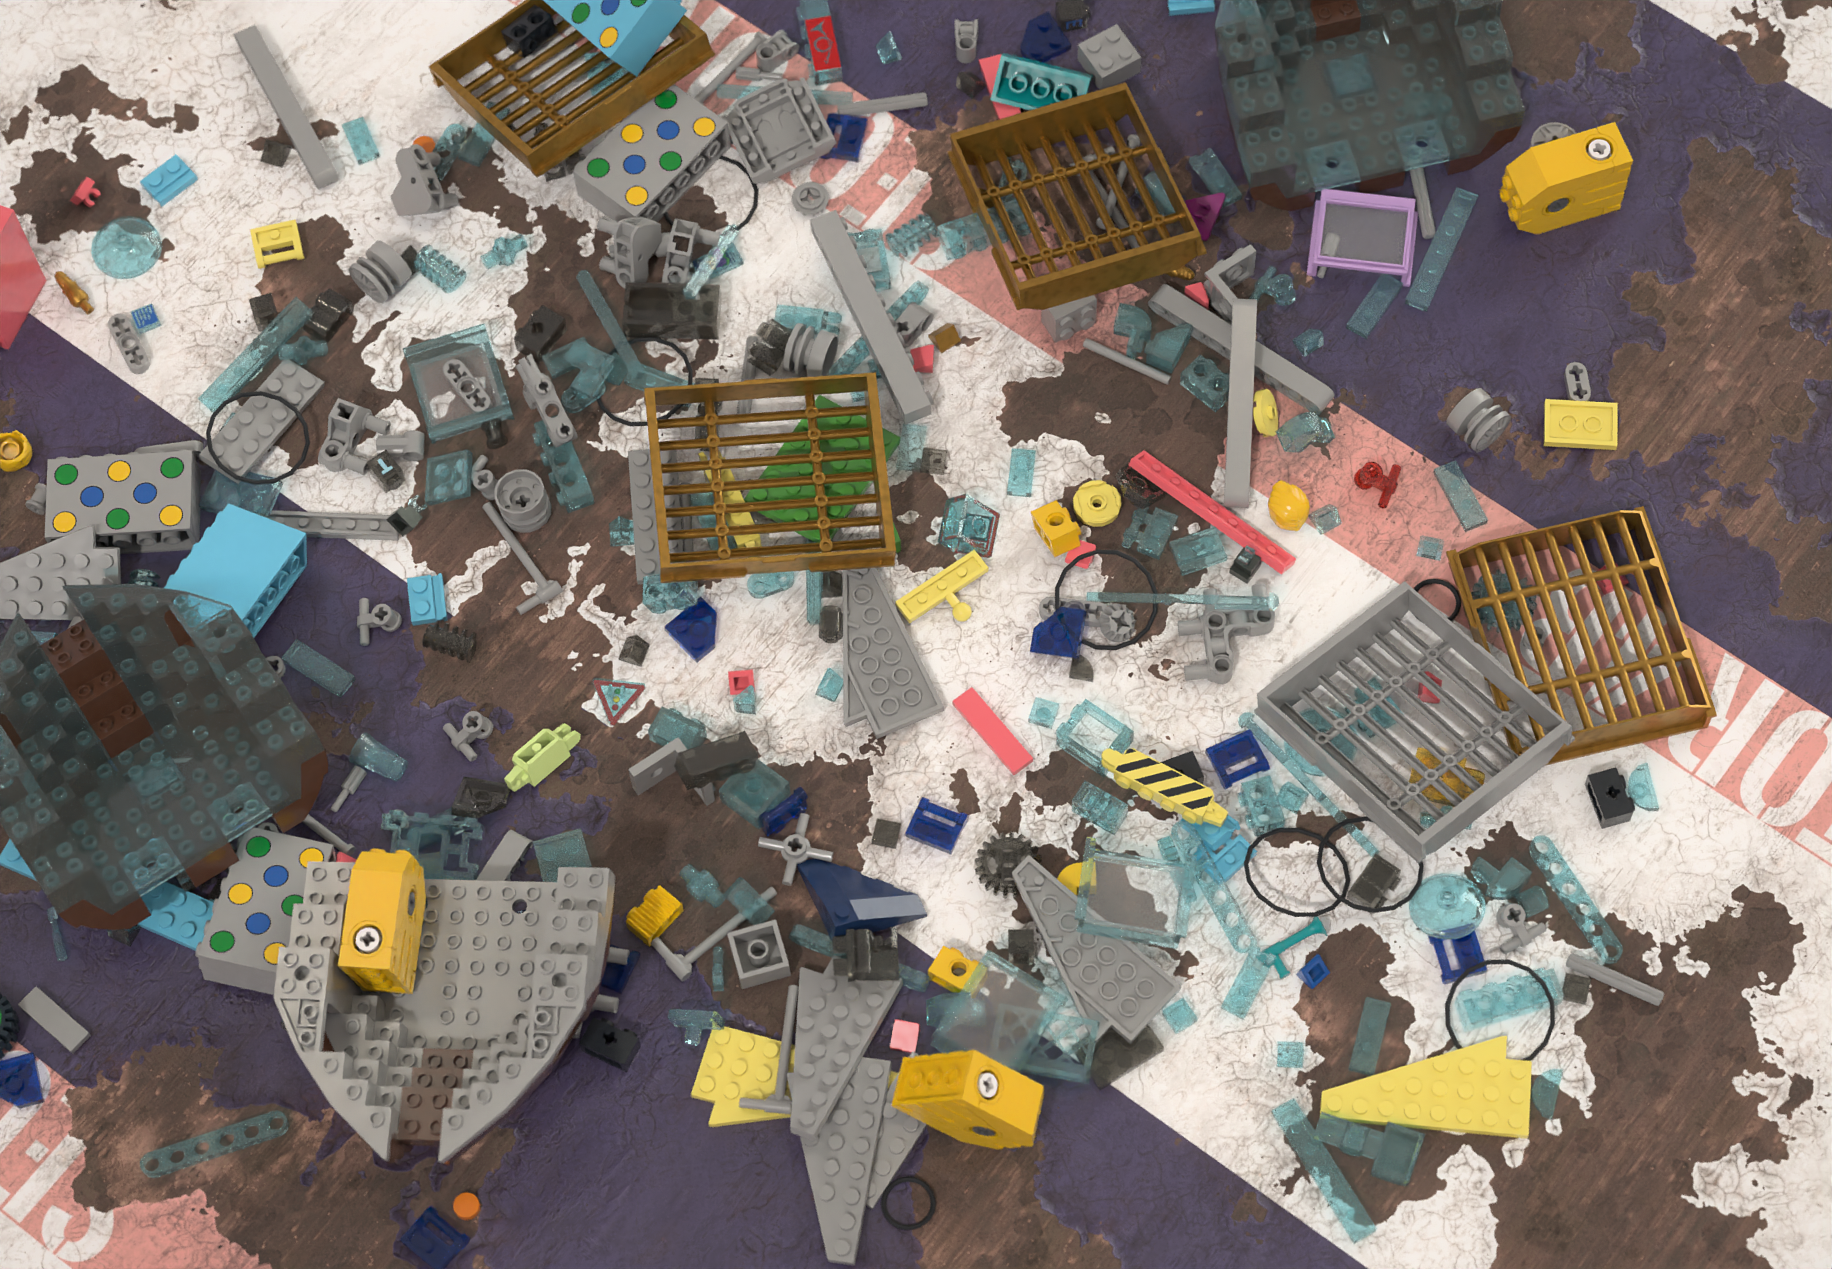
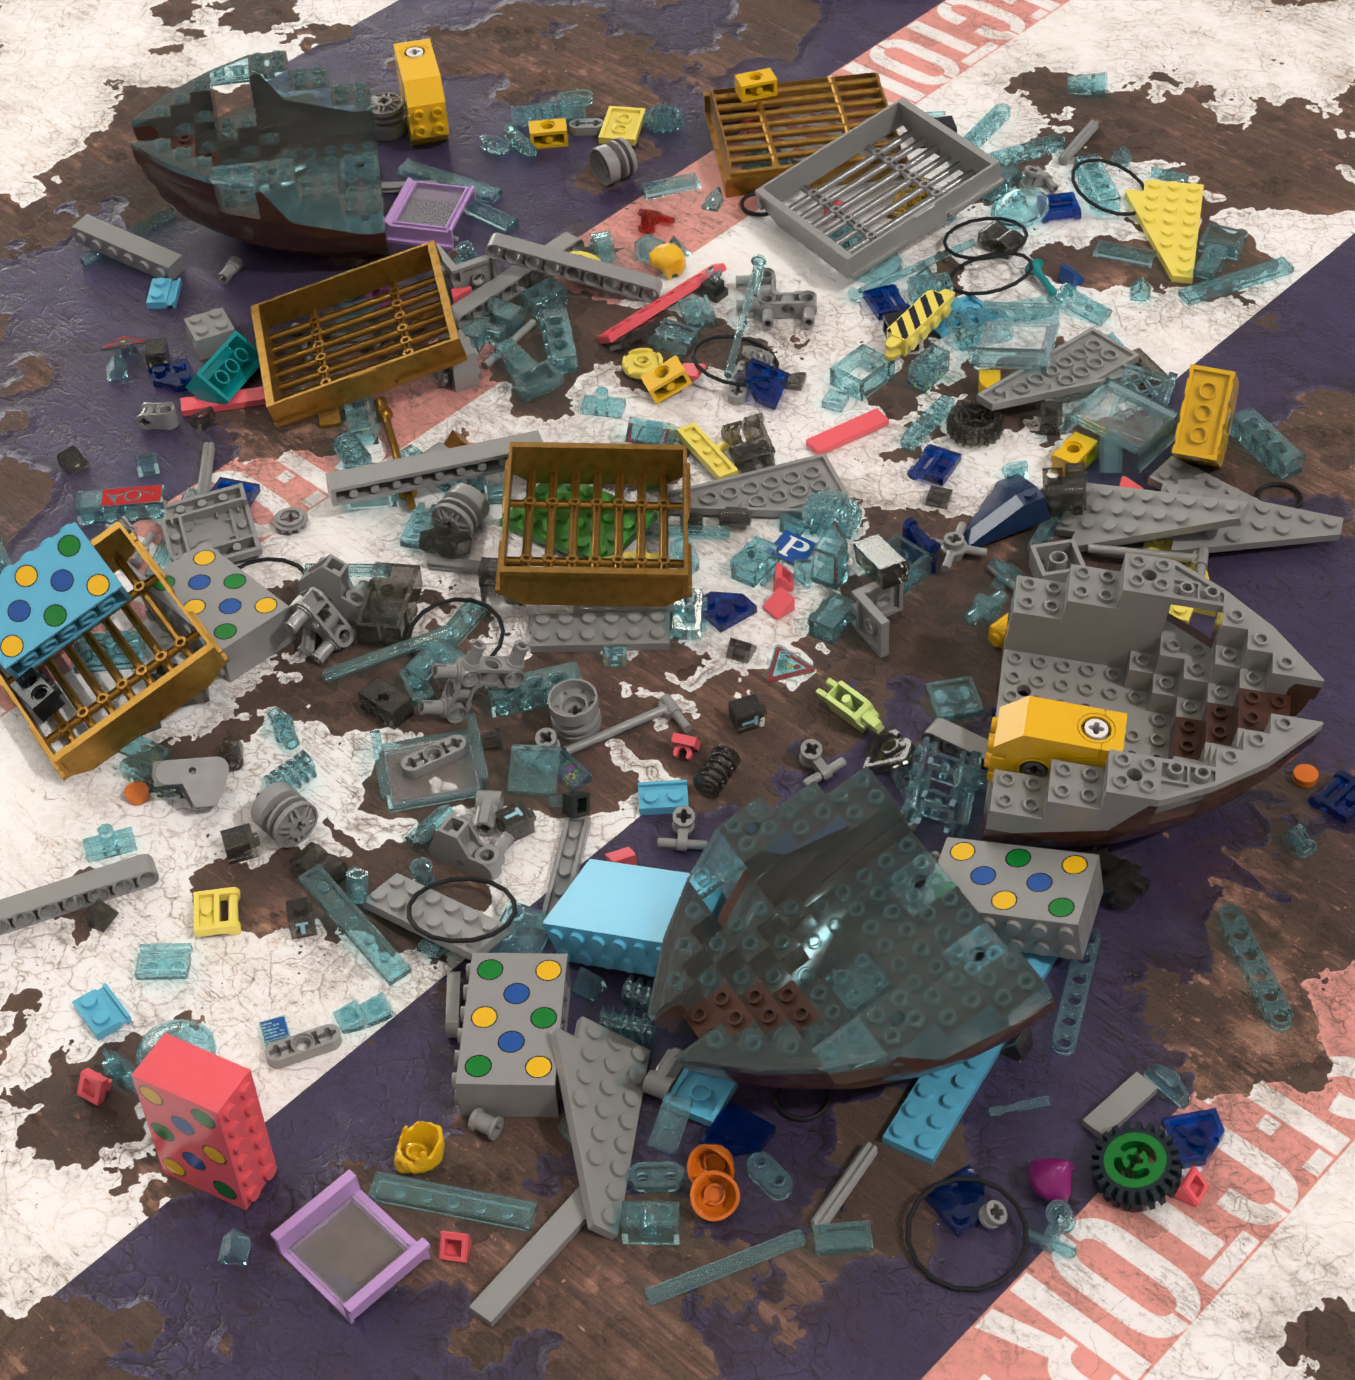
camera: 85 degrees left, 20 degrees down
none -> clear light blue slope [100,1048,138,1097]
none -> clear light blue plate [134,943,193,980]
none -> clear smoke brick [219,736,244,772]
none -> clear smoke brick [220,823,261,865]
none -> clear light blue slope [333,992,396,1034]
none -> pearl gold bar [374,396,418,510]
none -> clear light blue plate [404,804,455,845]
none -> clear light blue bush [410,857,435,886]
none -> clear light blue plate [479,134,512,158]
none -> clear light blue plate [494,338,564,402]
none -> clear light blue hinge [502,123,537,156]
none -> clear light blue brick [510,98,587,128]
none -> yellow brick [528,118,568,150]
none -> clear light blue brick [539,306,578,376]
none -> clear light blue tile [543,747,592,791]
none -> clear light blue plate [556,89,593,109]
none -> coral slope [605,847,637,865]
none -> clear light blue brick [634,233,665,267]
none -> clear light blue gear [644,103,684,133]
none -> coral tile [671,732,701,761]
none -> clear smoke hips [721,413,776,473]
none -> clear smoke brick [728,694,767,734]
none -> clear light blue brick [730,536,779,588]
none -> yellow brick [735,68,778,103]
none -> blue piece [760,530,819,586]
none -> coral slope [762,587,795,620]
none -> clear light blue gear [802,488,862,541]
none -> clear light blue slope [813,521,850,590]
none -> clear light blue beam [900,395,955,451]
none -> clear light blue beam [947,104,1011,166]
none -> clear light blue slope [1001,460,1028,479]
none -> clear light blue beam [1052,927,1101,1057]
none -> clear light blue plant [1067,71,1108,98]
none -> clear light blue slope [1110,144,1132,168]
none -> clear light blue plate [1143,1064,1190,1110]
none -> clear light blue brick [1230,407,1305,481]
none -> clear light blue bush [1285,824,1318,858]

